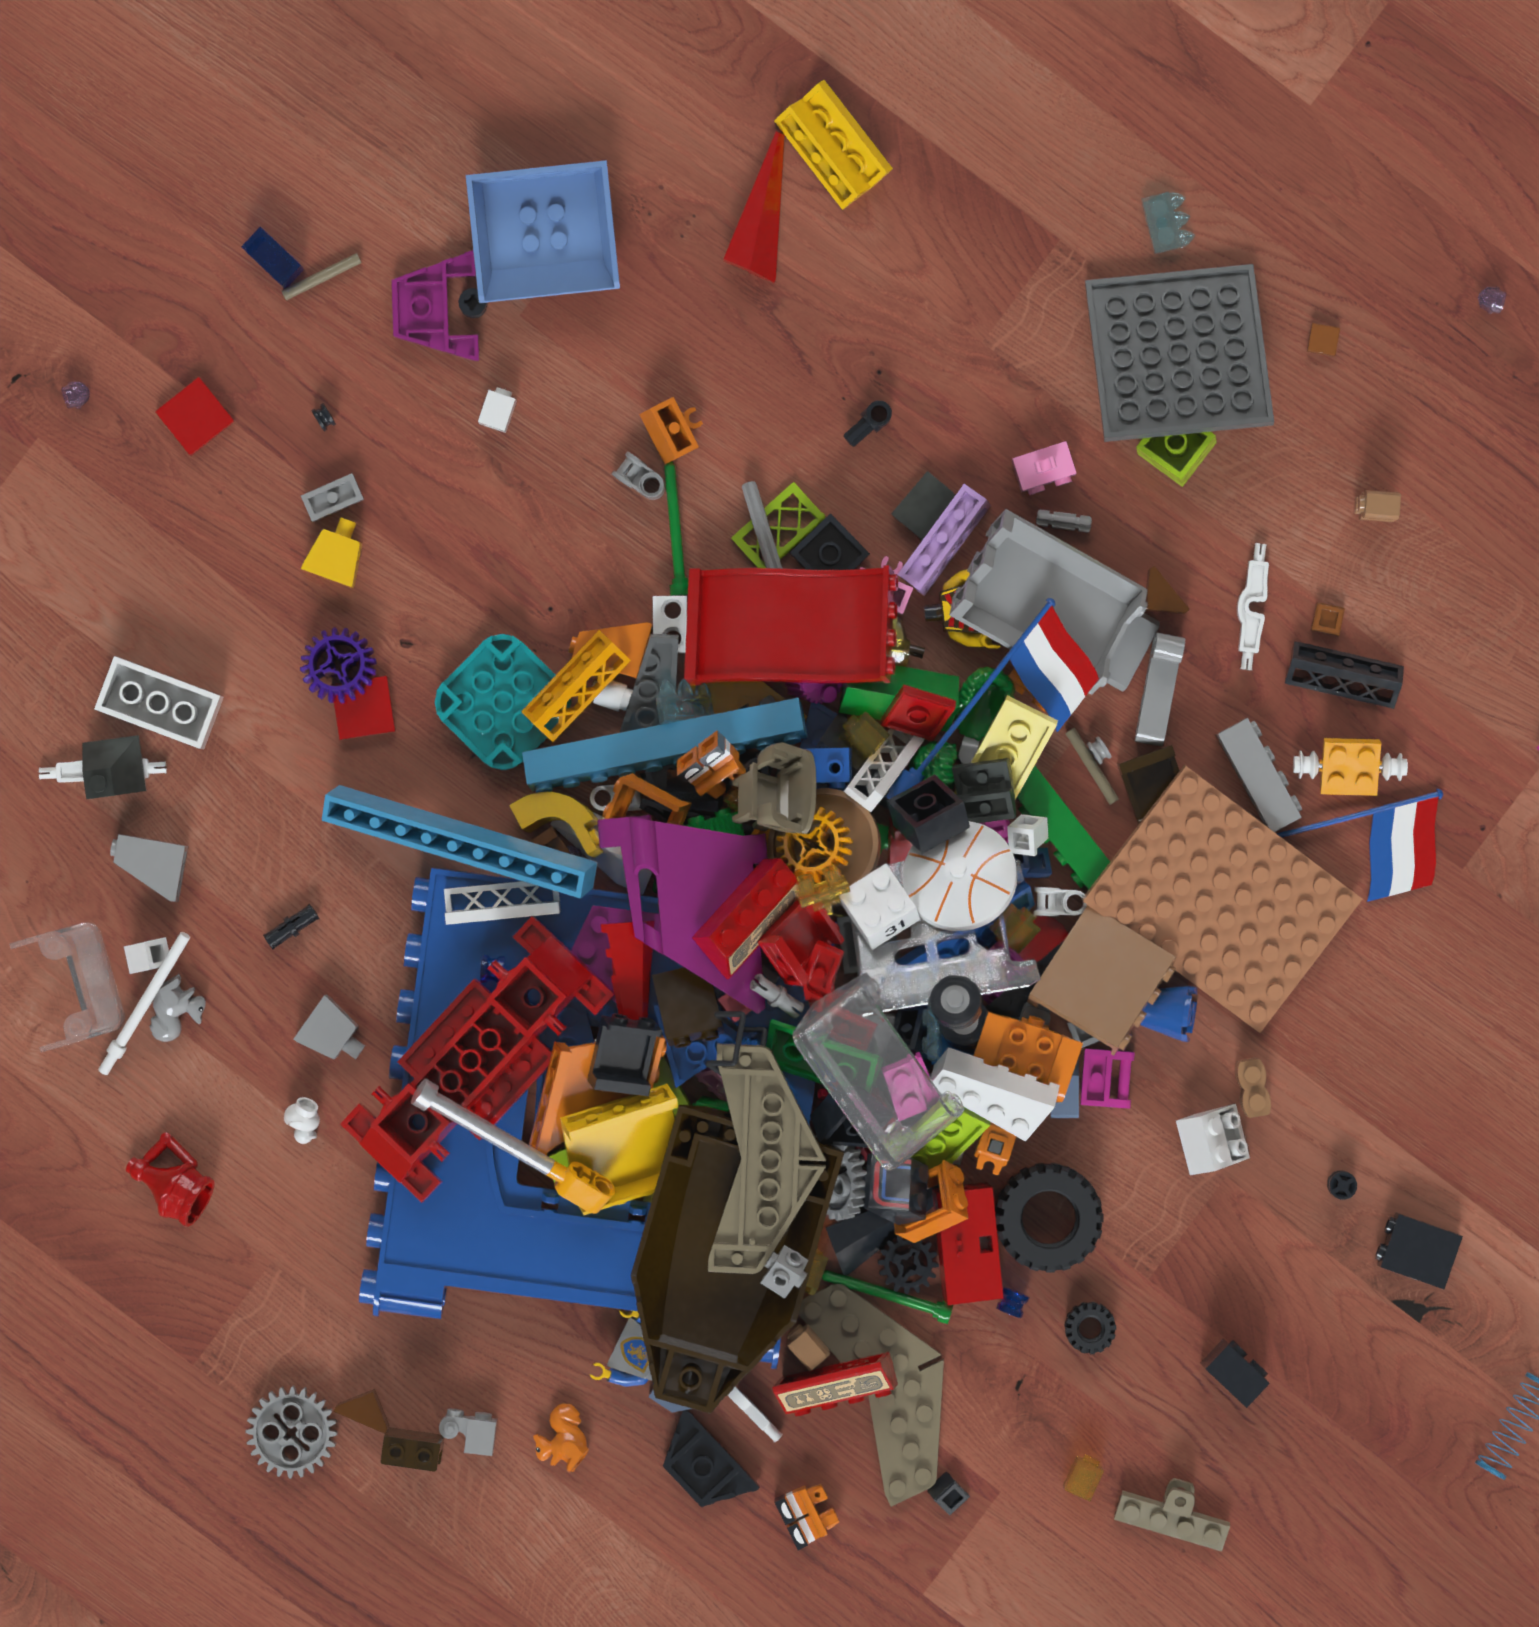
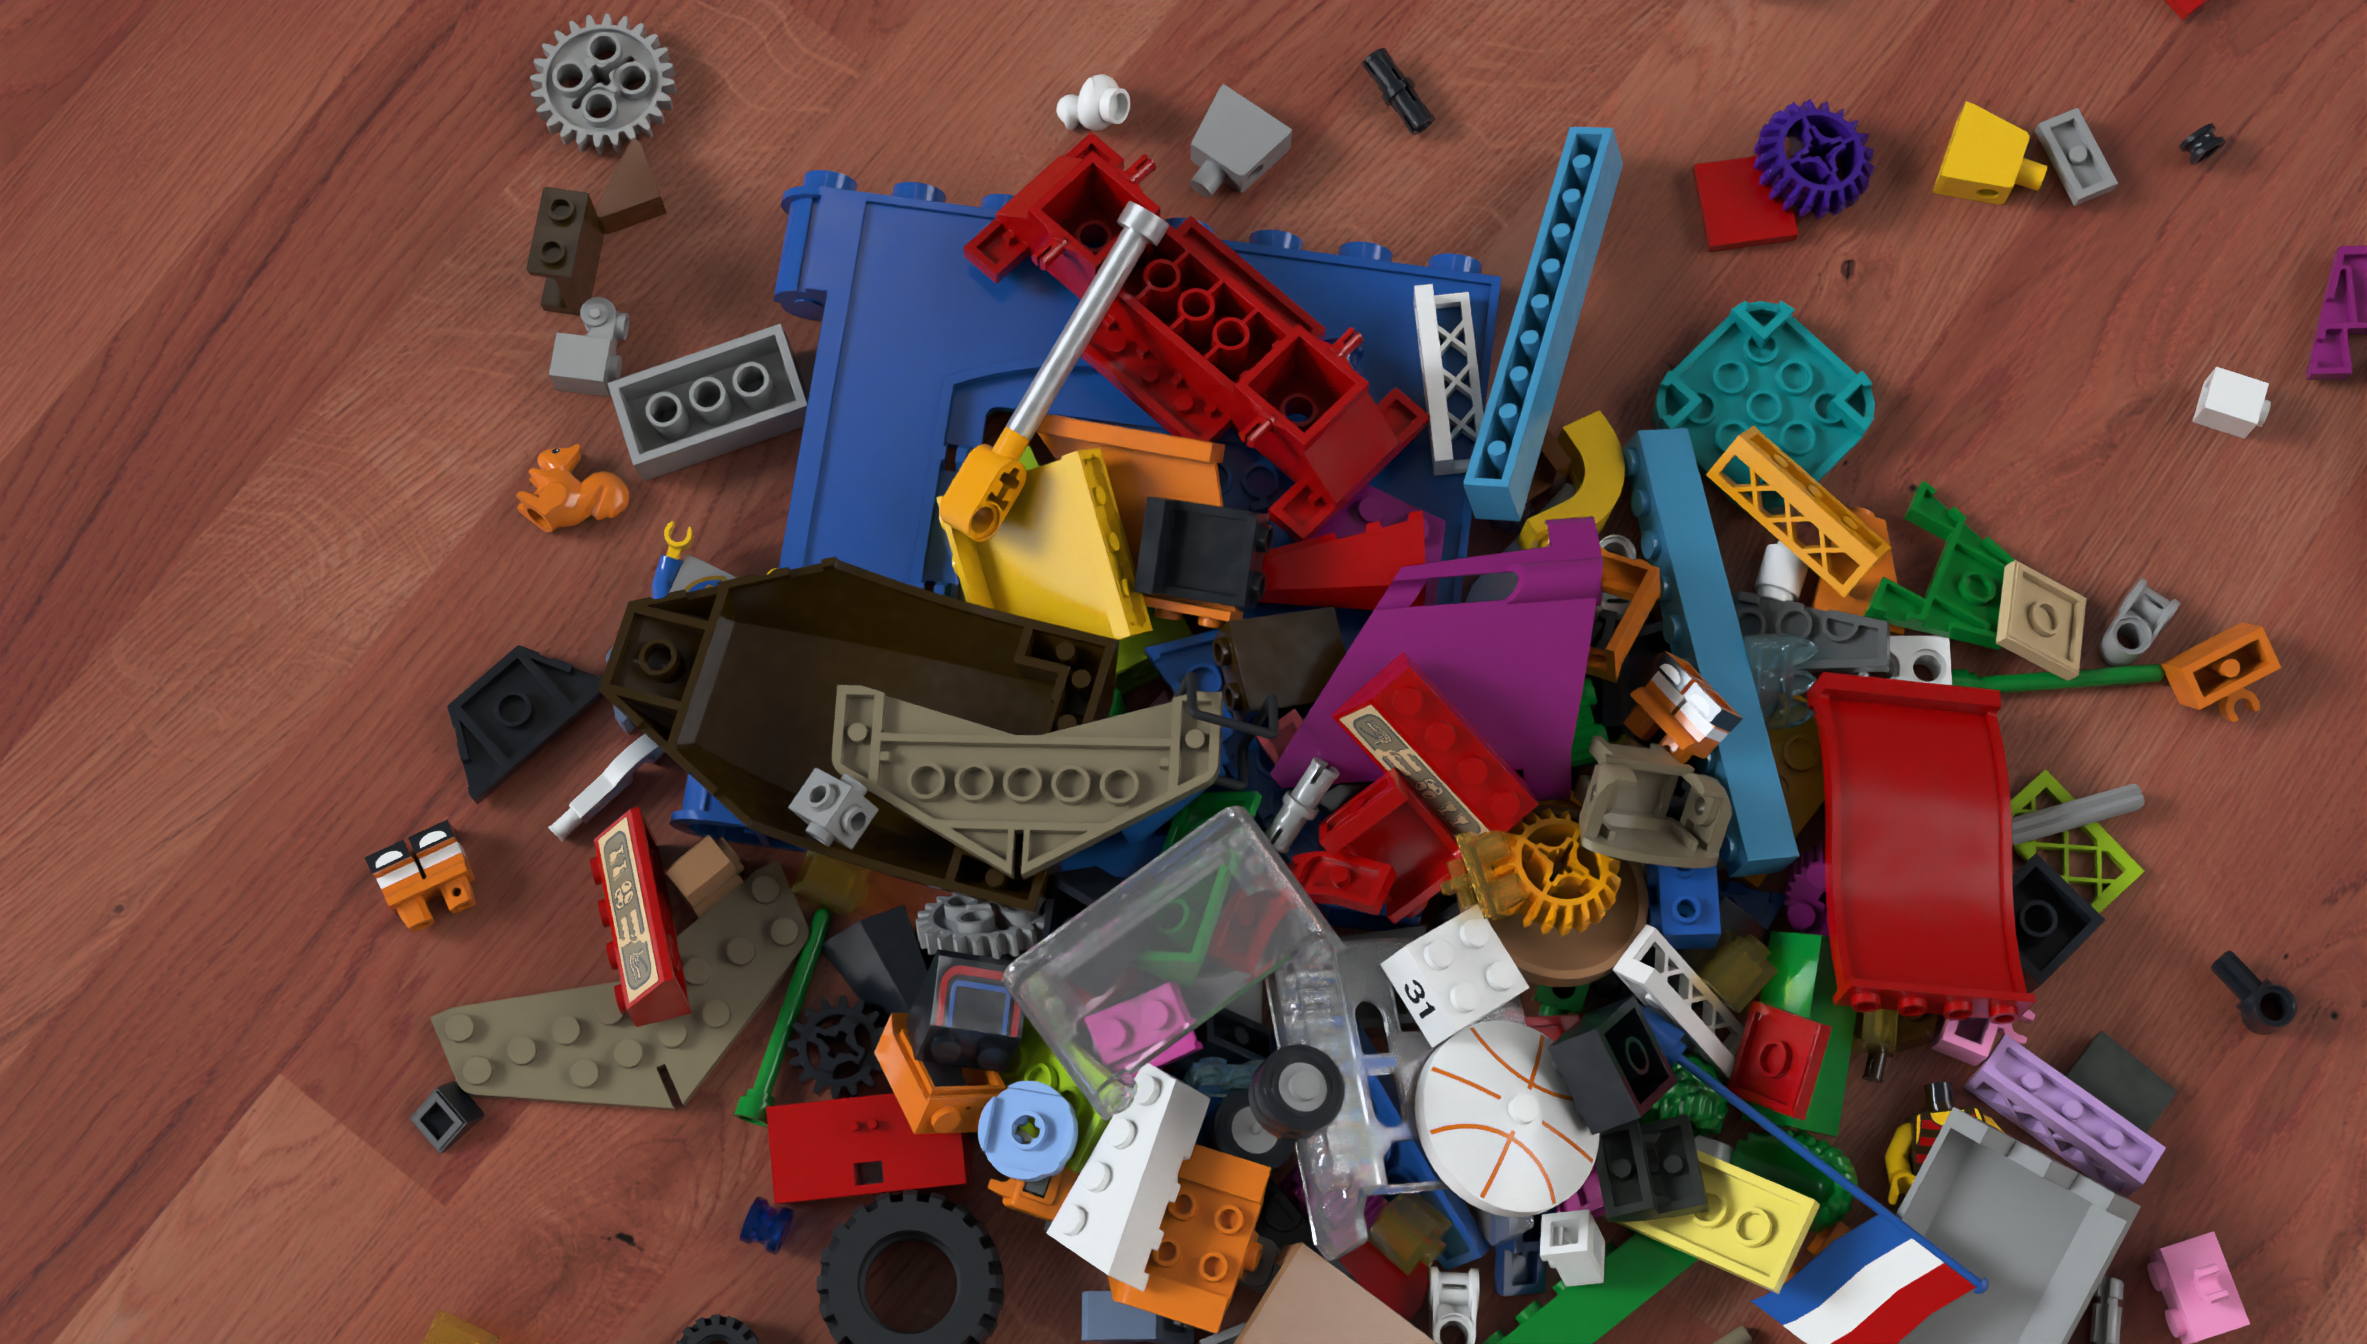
camera: 85 degrees right, 15 degrees down
none -> light grey brick [607,323,809,481]
none -> light blue plate [978,1081,1078,1182]
none -> green wing [1863,481,2015,650]
none -> tan tile [1996,560,2087,681]

